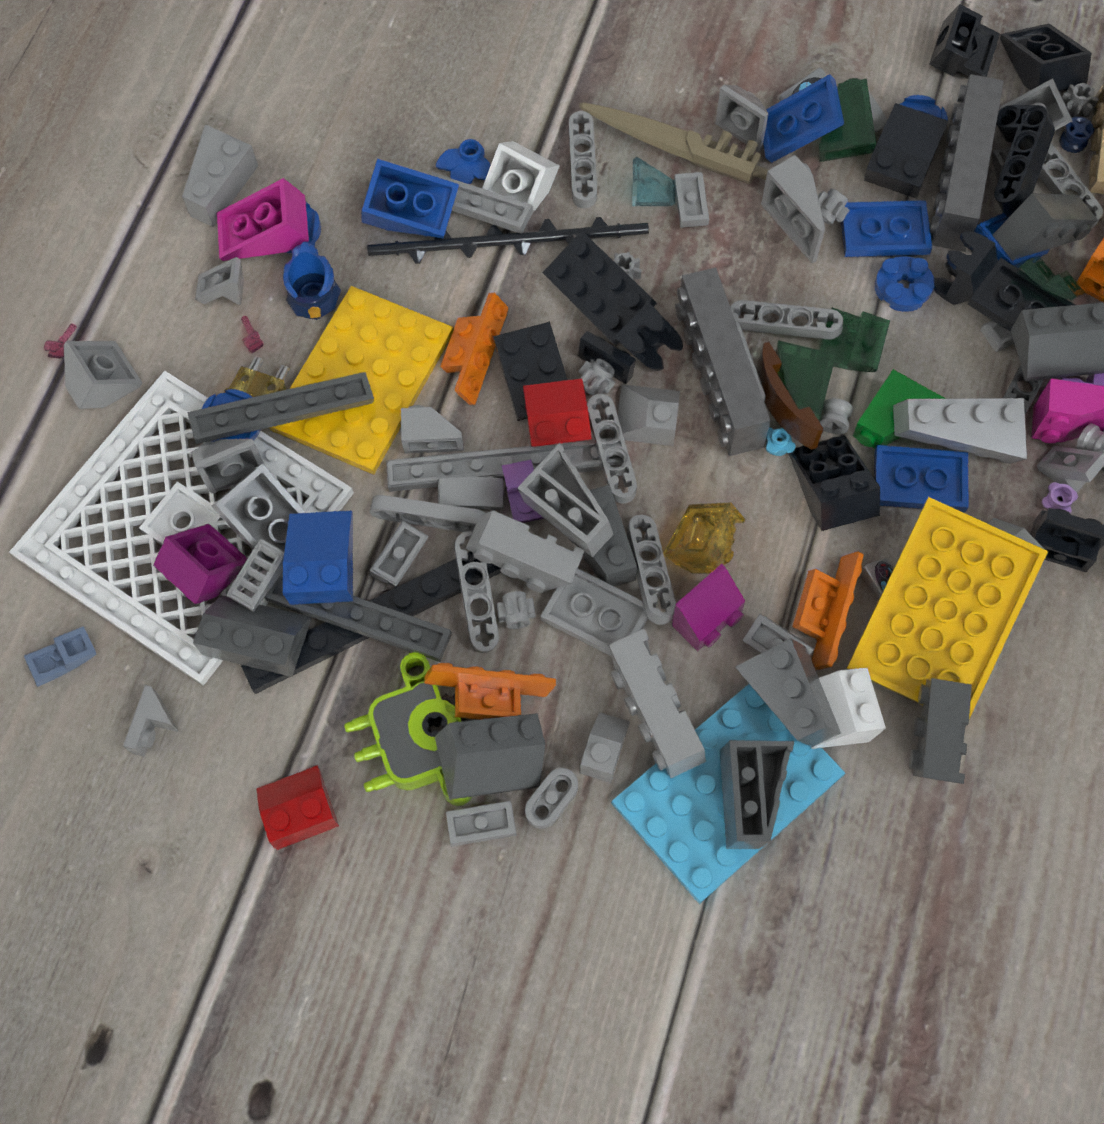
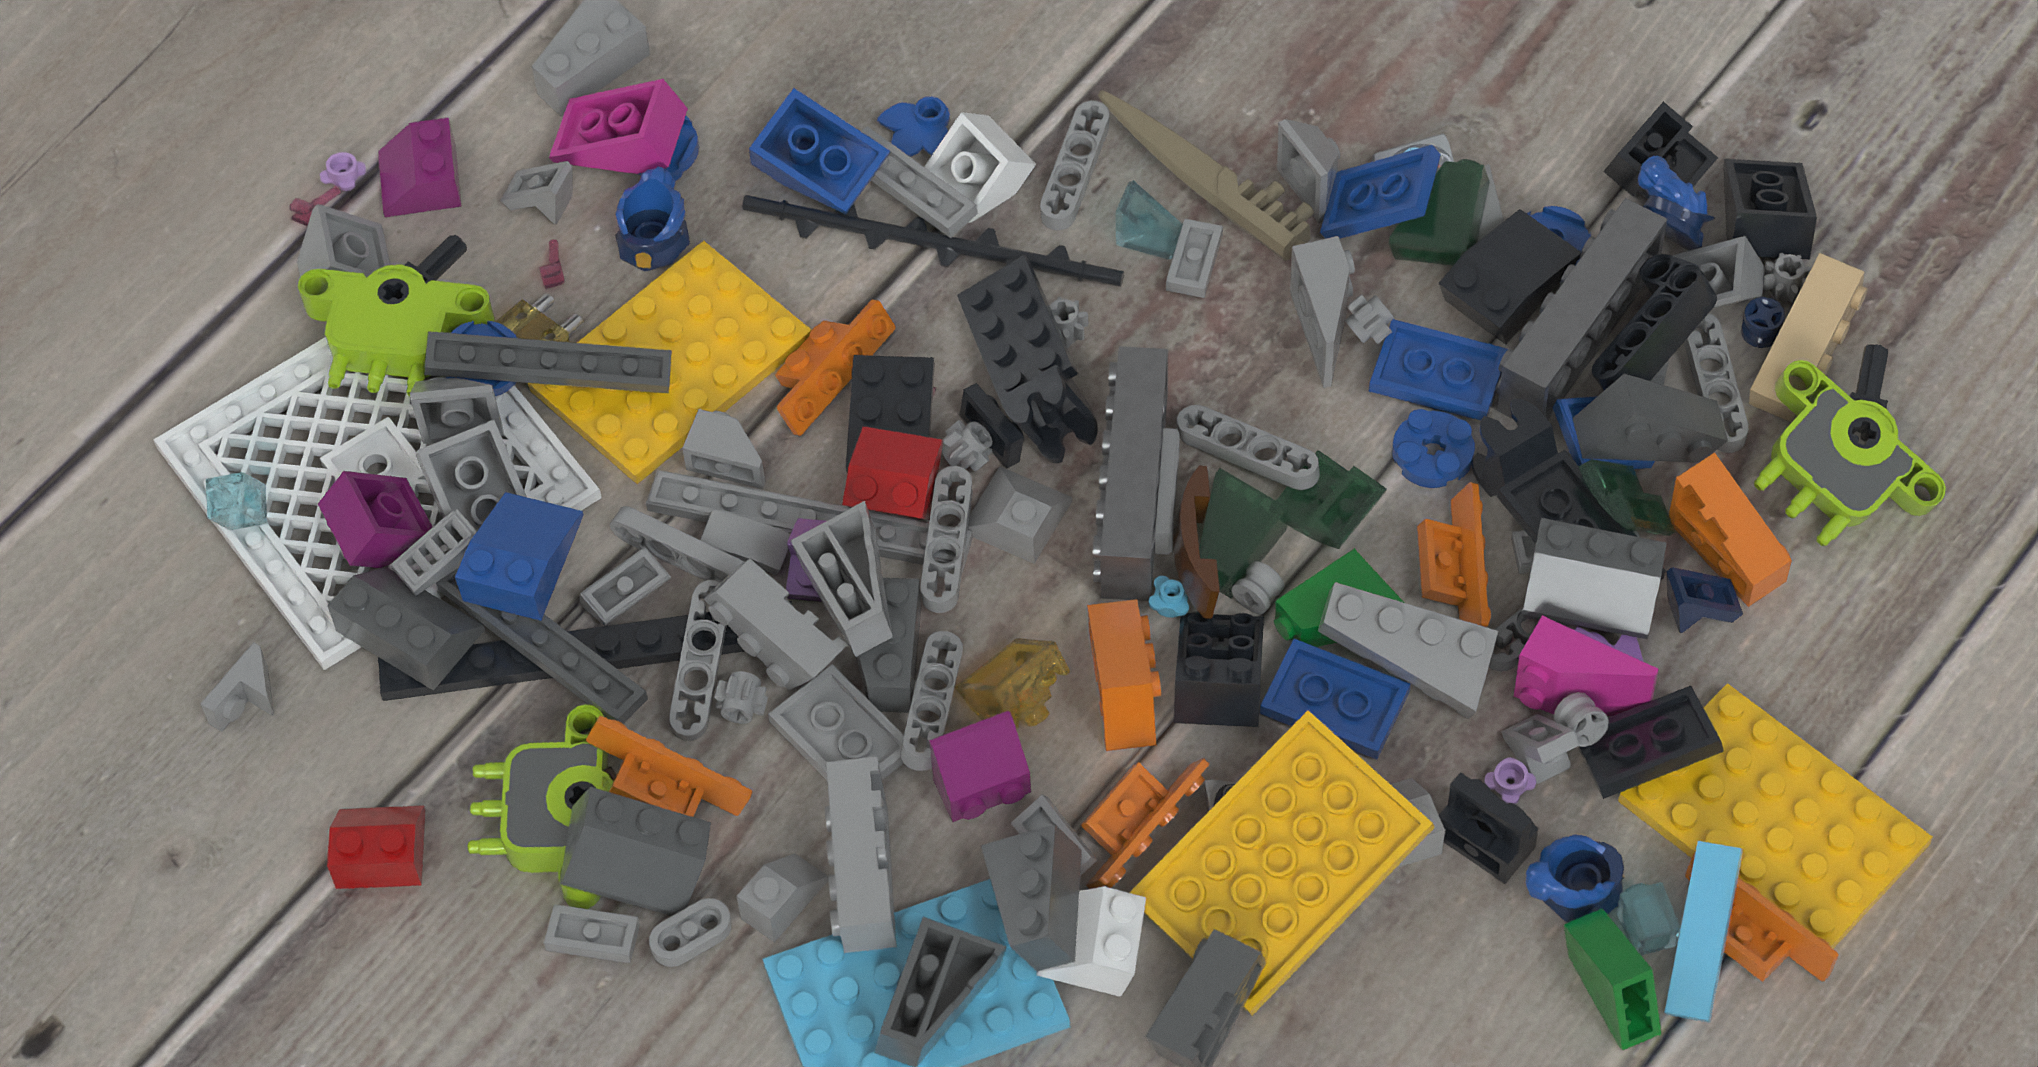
camera: 20 degrees right, 10 degrees down
sand blue slope [24,626,96,687] -> none
none -> clear light blue brick [206,472,267,530]
none -> lime piece [298,235,495,396]
none -> lavender plate [320,152,366,191]
none -> magenta slope [378,117,462,218]
none -> orange wedge [1087,599,1161,751]
none -> orange bracket [1417,482,1491,627]
none -> piece [1638,156,1715,251]

